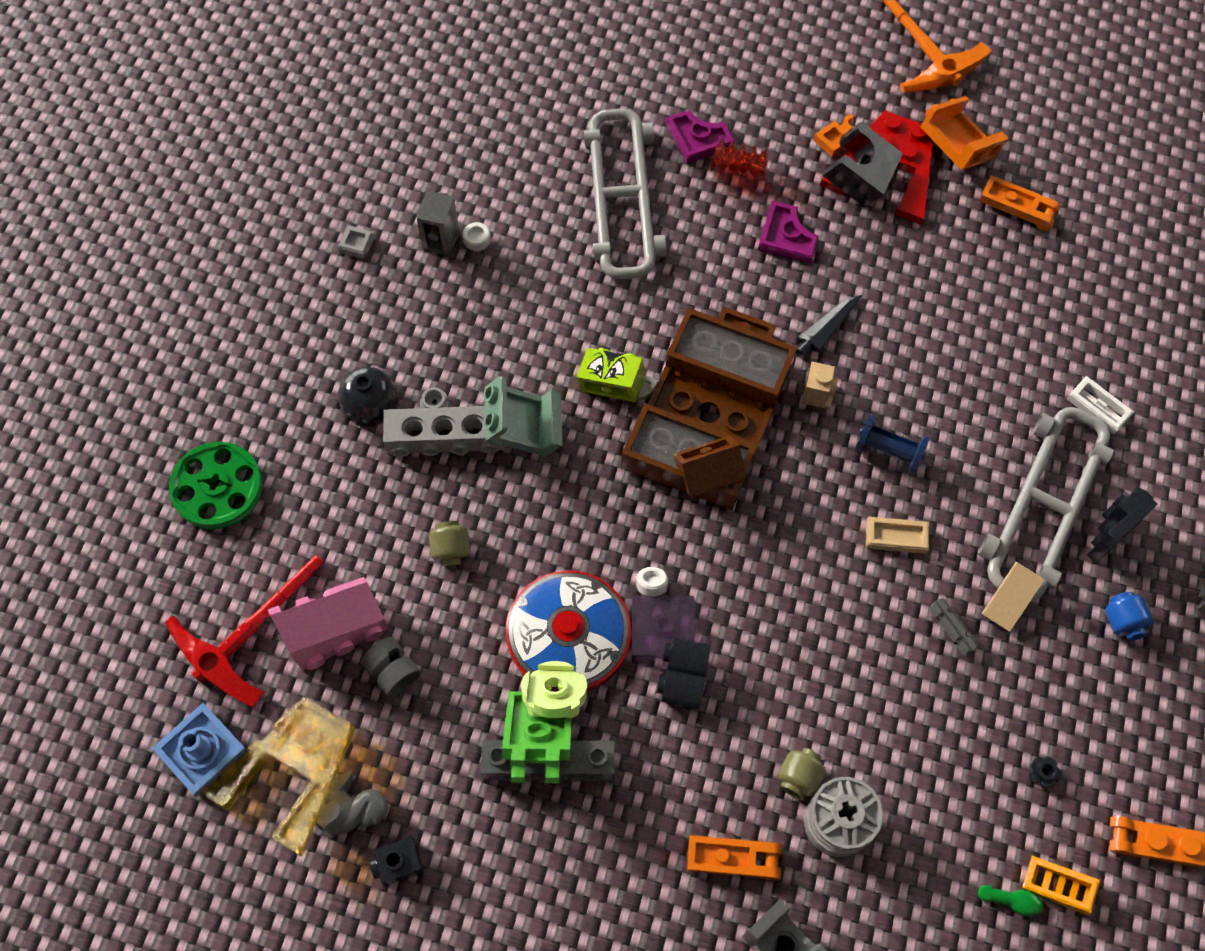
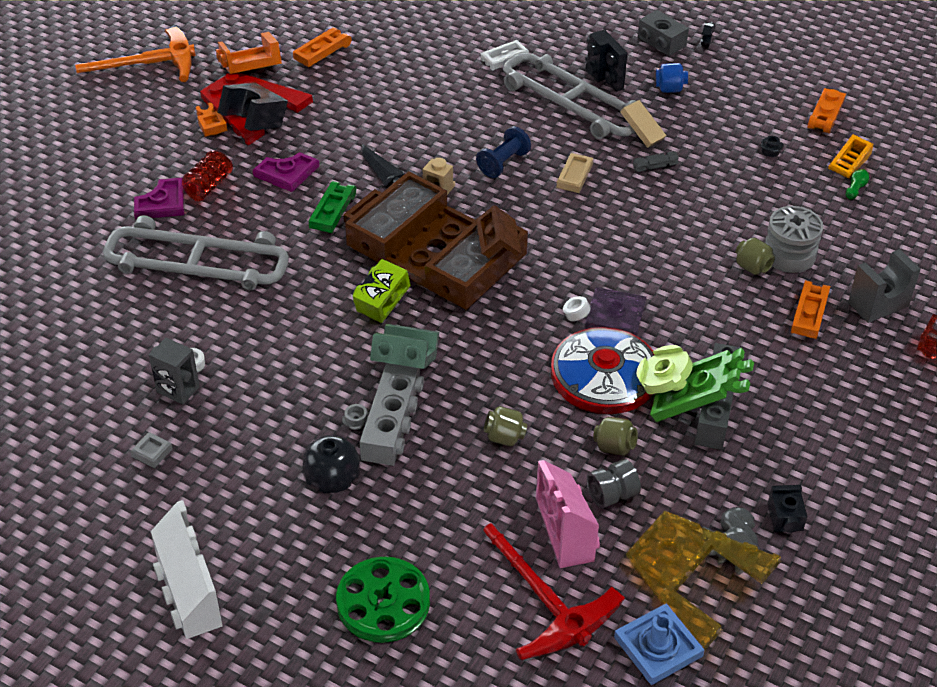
camera: 75 degrees left, 20 degrees down
black brick [657,637,711,709] -> none
none -> white wedge [151,500,222,639]
none -> green plate [309,181,357,233]
none -> olive head [593,417,638,456]

